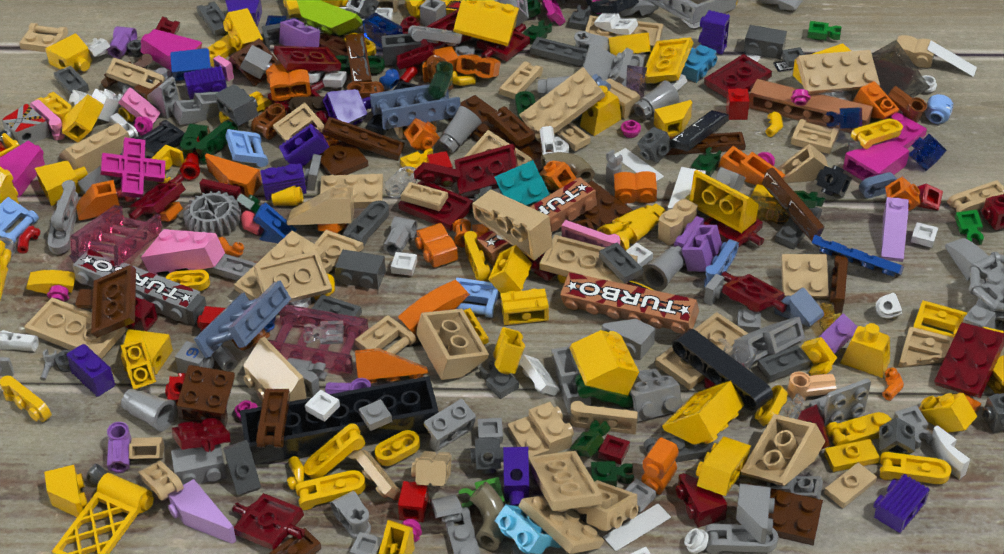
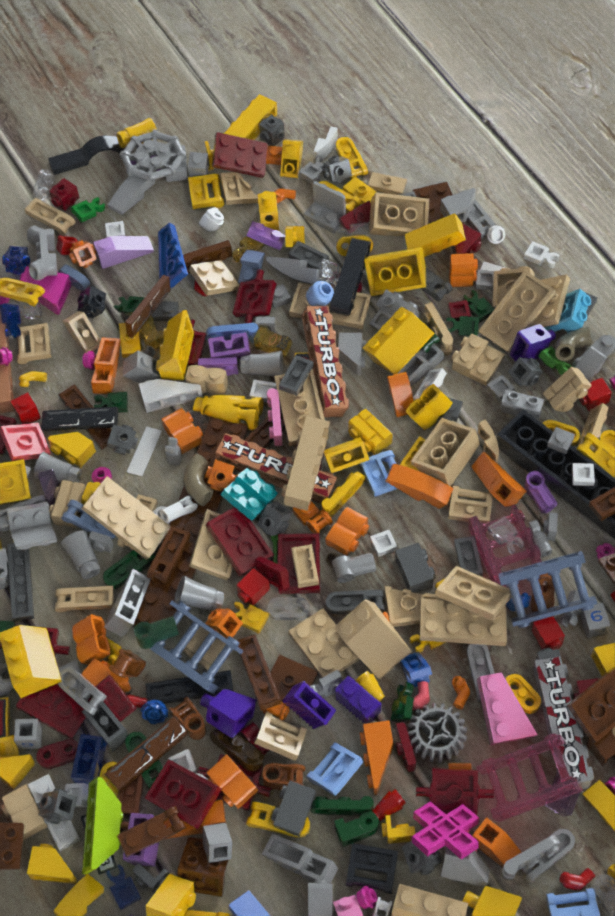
camera: 120 degrees left, 15 degrees up
dark purple brick [183,65,227,100] -> none
bright pink plate [213,55,234,81] -> none
tan slope [243,337,307,402] -> none
light nougat piece [787,371,836,403] -> none
dark purple brick [873,474,930,533] -> none
none -> coral plate [0,423,51,461]
none -> light grey plate [27,225,57,281]
none -> white plate [28,774,56,806]
none -> light grey slope [104,569,150,637]
none -> reddish brown plate [117,806,186,858]
none -> clear yellow leg [254,325,293,357]
none -> light blue head [306,281,334,306]
none -> orange slope [387,372,414,417]
none -> tan slope [478,420,499,464]

